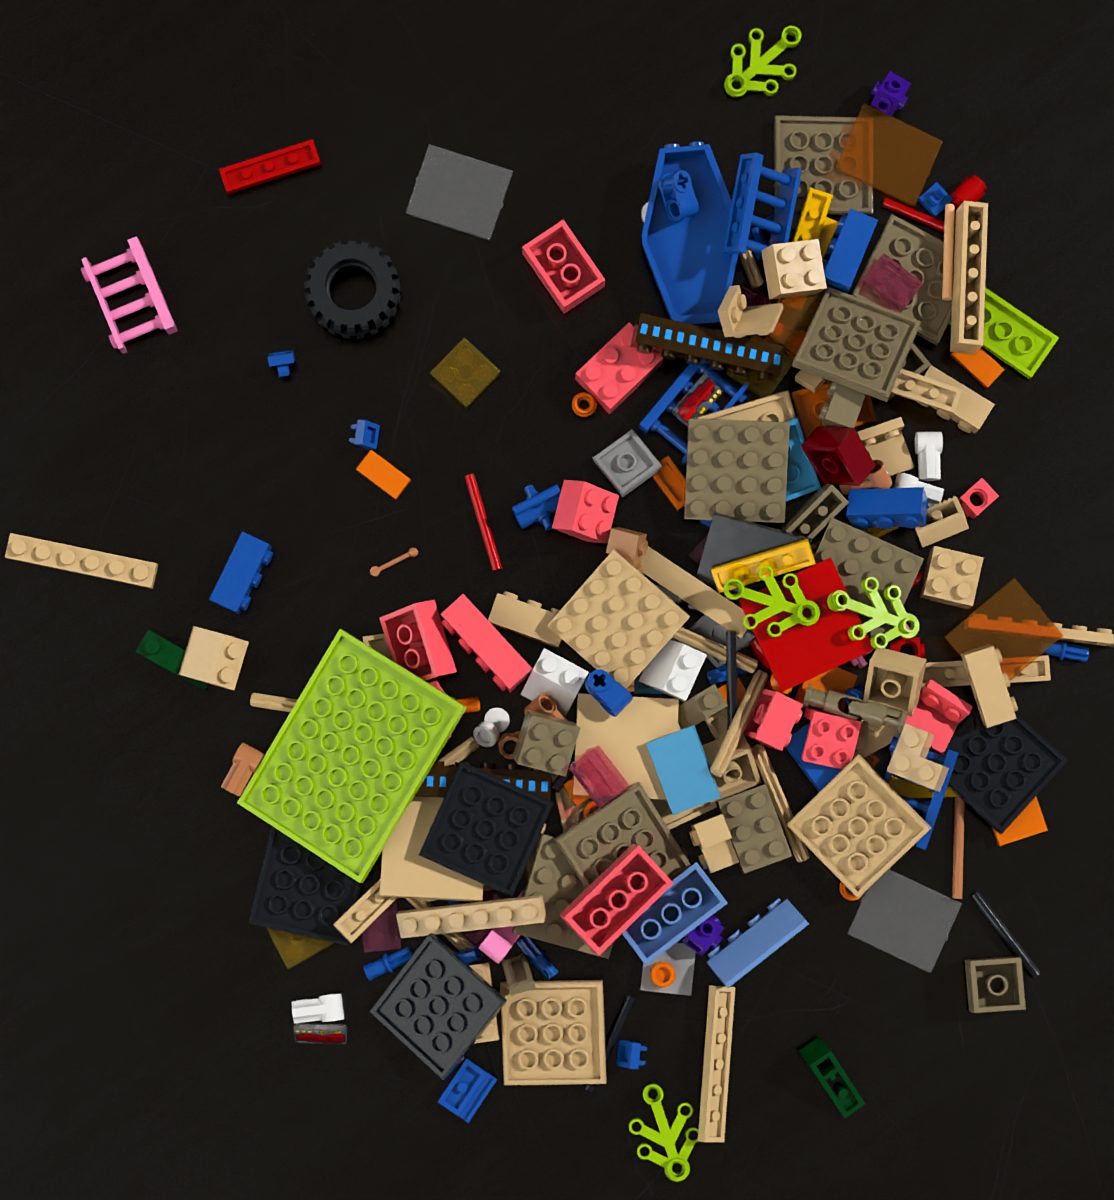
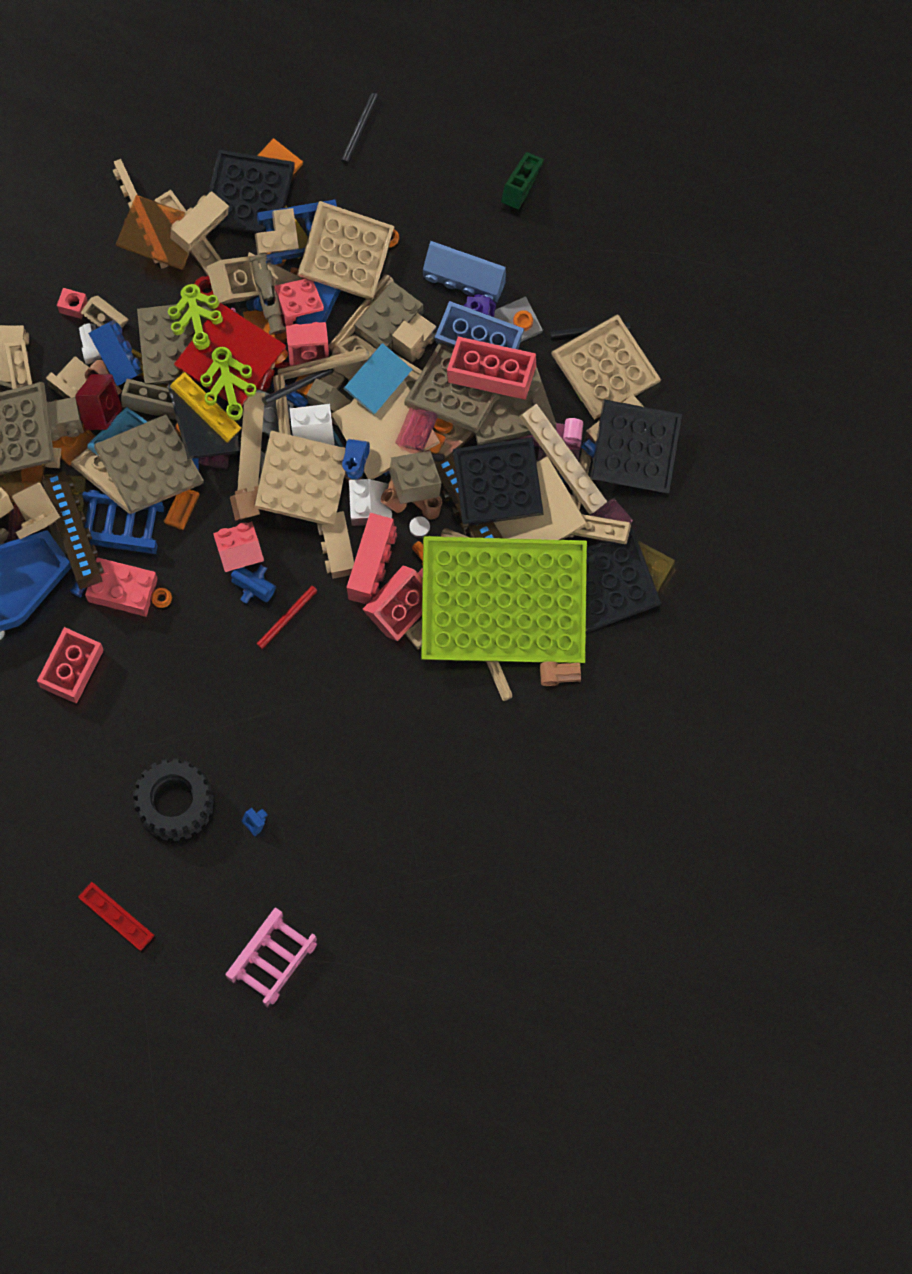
camera: 115 degrees left, 10 degrees down
tan plate [5,533,158,589] -> none
dark green slope [136,630,209,691] -> none
tan slope [178,626,249,690] -> none
blue brick [209,532,273,615] -> none
white piece [292,993,344,1024] -> none
slope [294,1023,347,1044] -> none
blue tile [349,420,380,450] -> none
orange tile [356,450,411,500] -> none
blue axle [363,947,413,981] -> none
nougat hinge [370,547,418,576] -> none
clear piece [406,144,513,240] -> none
clear yellow plate [430,337,501,408] -> none
blue plate [438,1058,497,1123] -> none
white tile [473,721,500,748] -> none
dark tan tile [501,952,536,996] -> none
blue axle [516,936,558,981] -> none
light grey tile [593,429,662,498] -> none
blue tile [616,1040,647,1069] -> none
lime plant [629,1083,699,1182] -> none
slope [672,373,723,427] -> none
tan plate [698,985,735,1142] -> none
clear piece [847,869,962,973] -> none
coral bracket [905,679,973,755] -> none
white piece [914,432,943,481] -> none
tan brick [919,546,984,609] -> none
nougat bar [952,797,965,899] -> none
dark tan brick [965,956,1026,1013] -> none
blue axle [1037,638,1089,662] -> none

